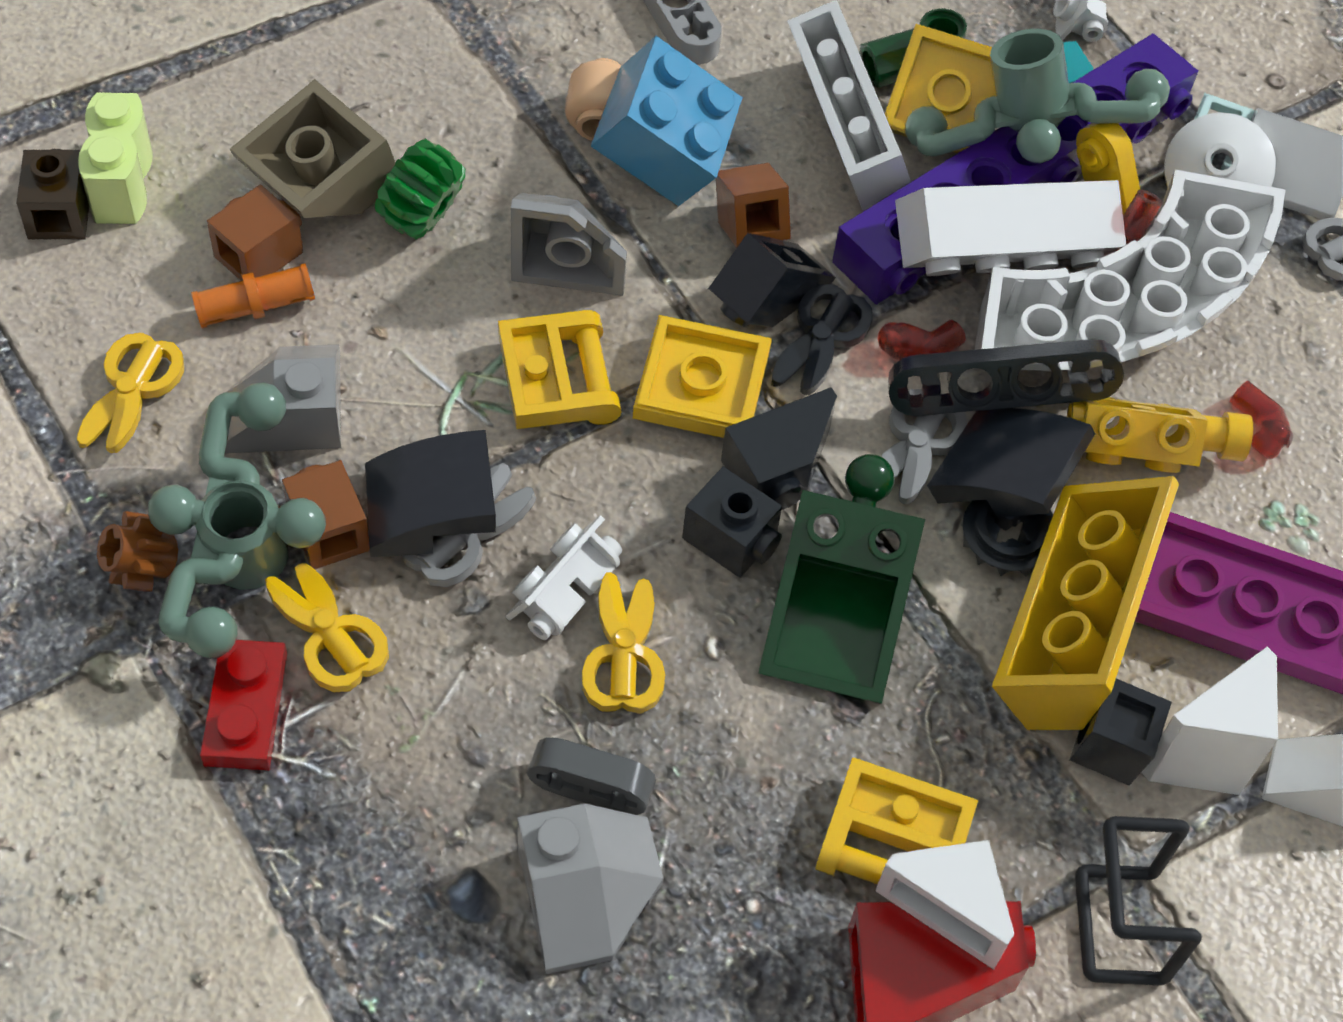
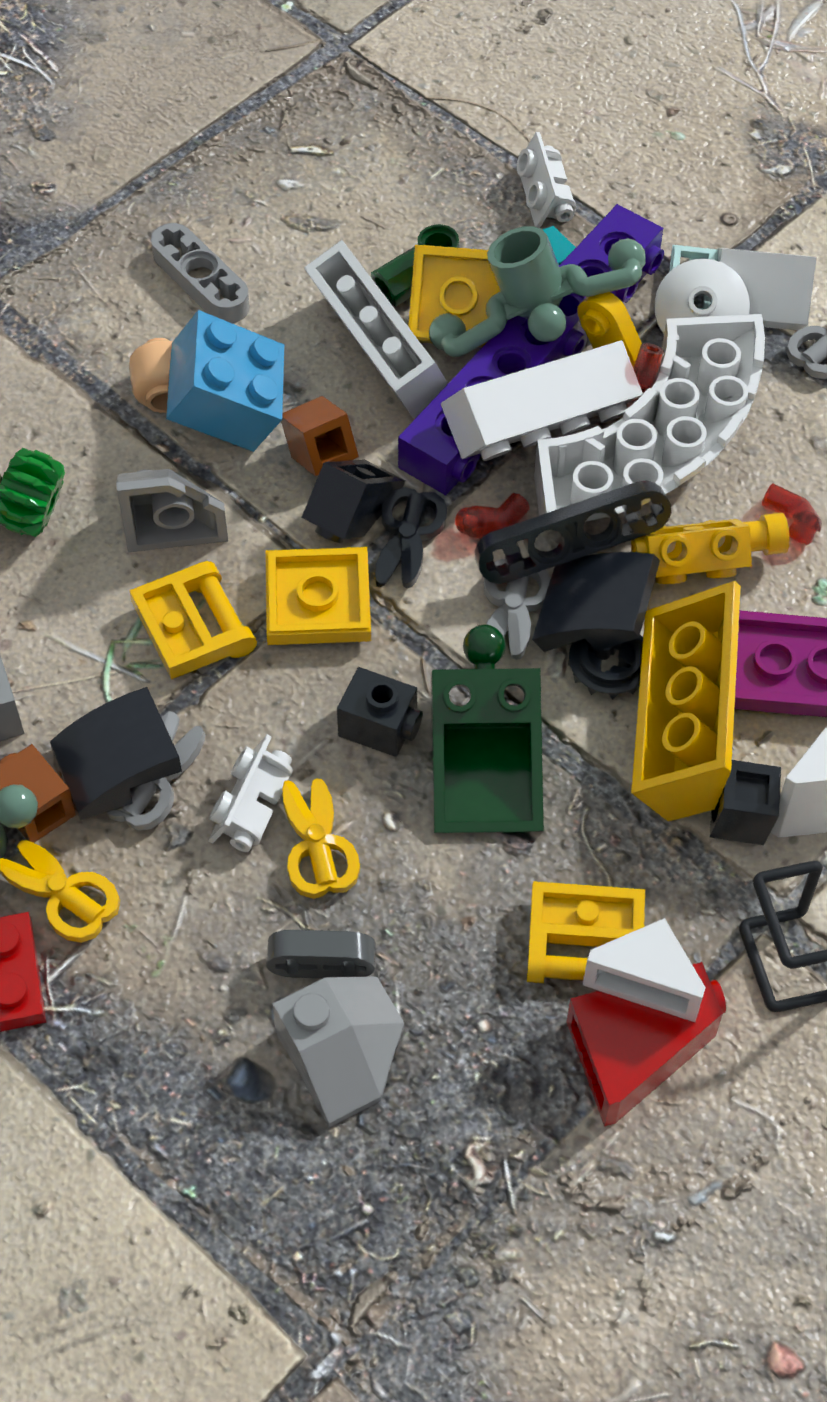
camera: 10 degrees left, 0 degrees up
black slope [721,387,837,510] -> none

